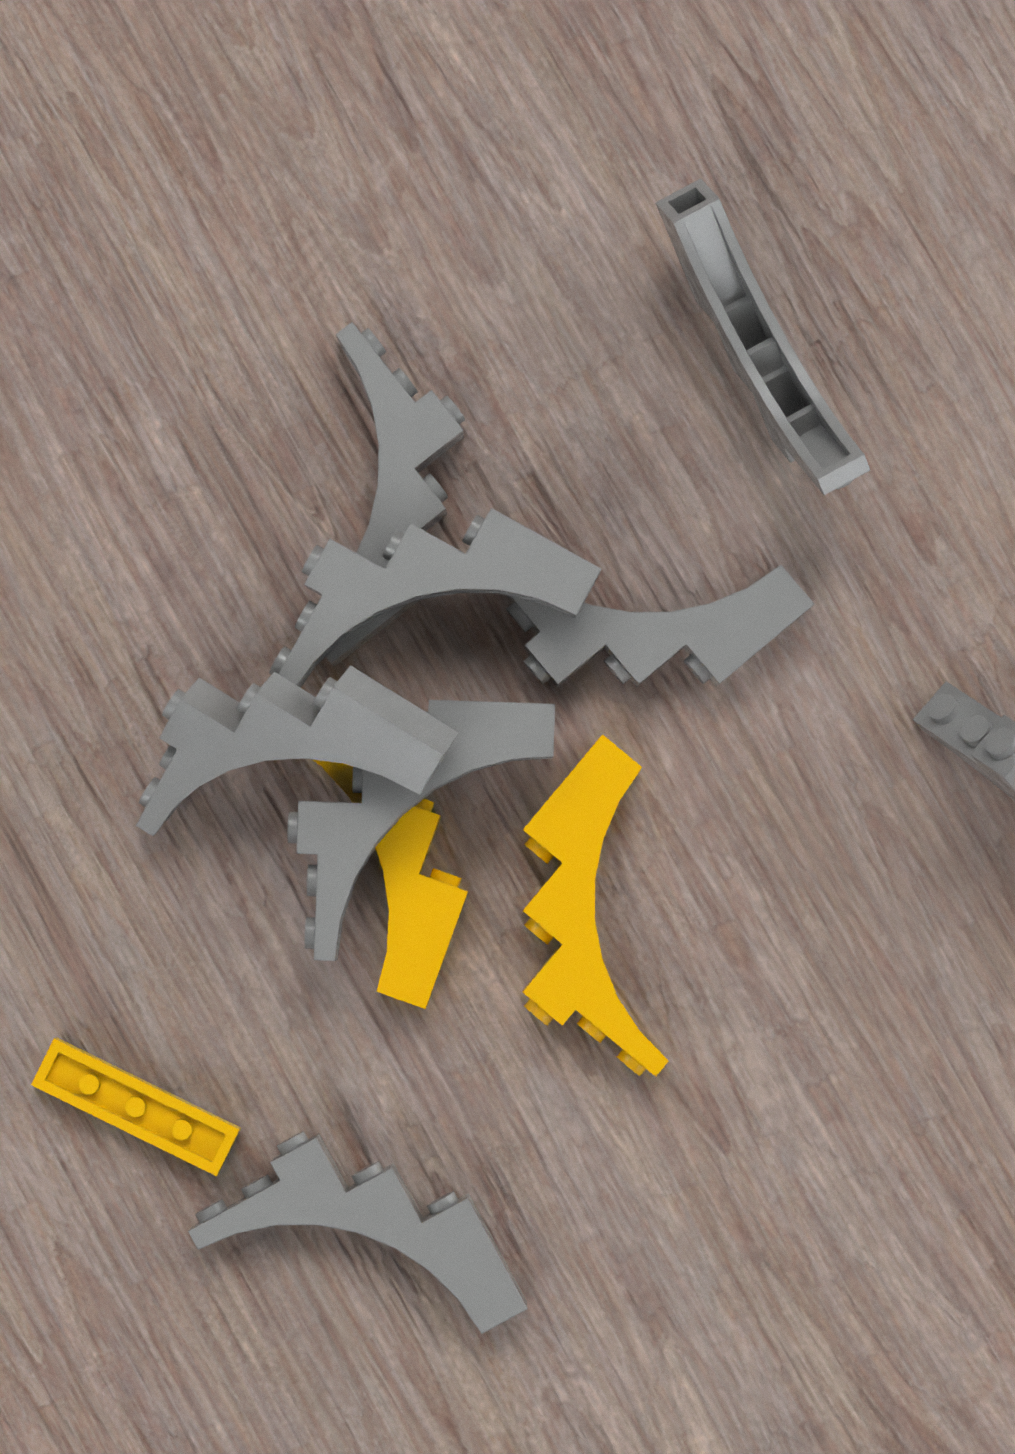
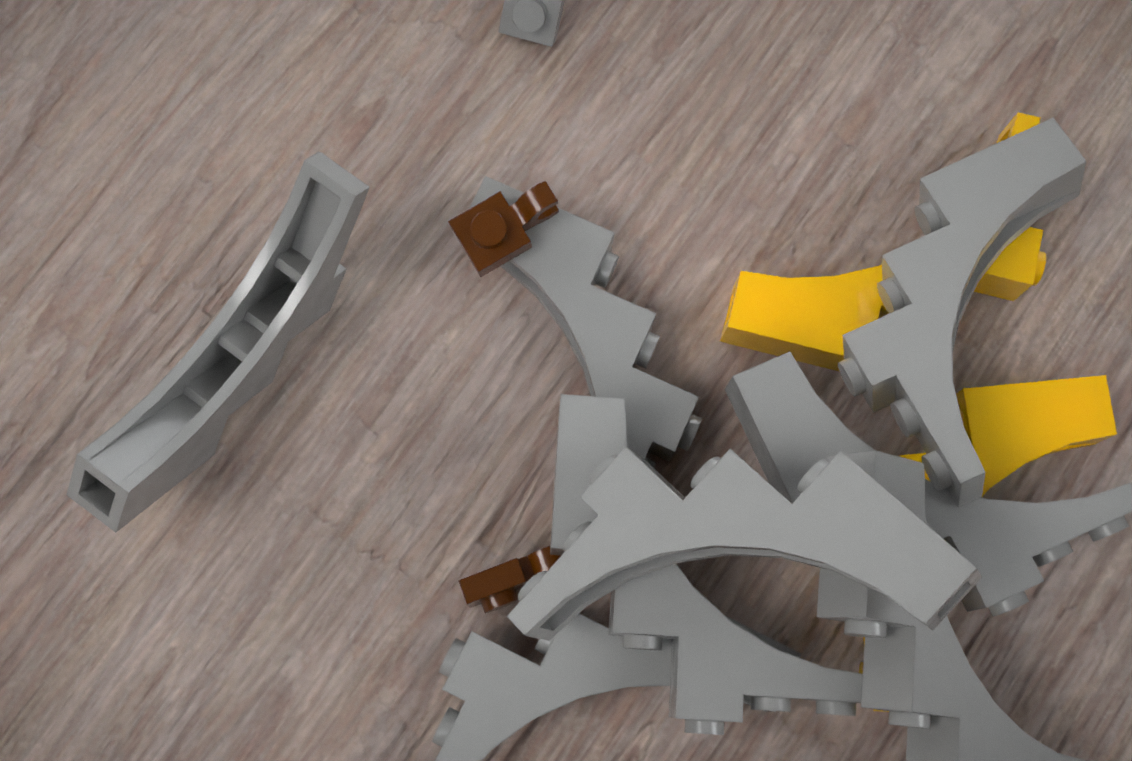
camera: 120 degrees left, 10 degrees down
none -> reddish brown plate [448,181,559,278]
none -> reddish brown plate [459,546,561,614]
none -> light grey arch [507,447,982,641]
none -> light grey arch [838,117,1086,507]

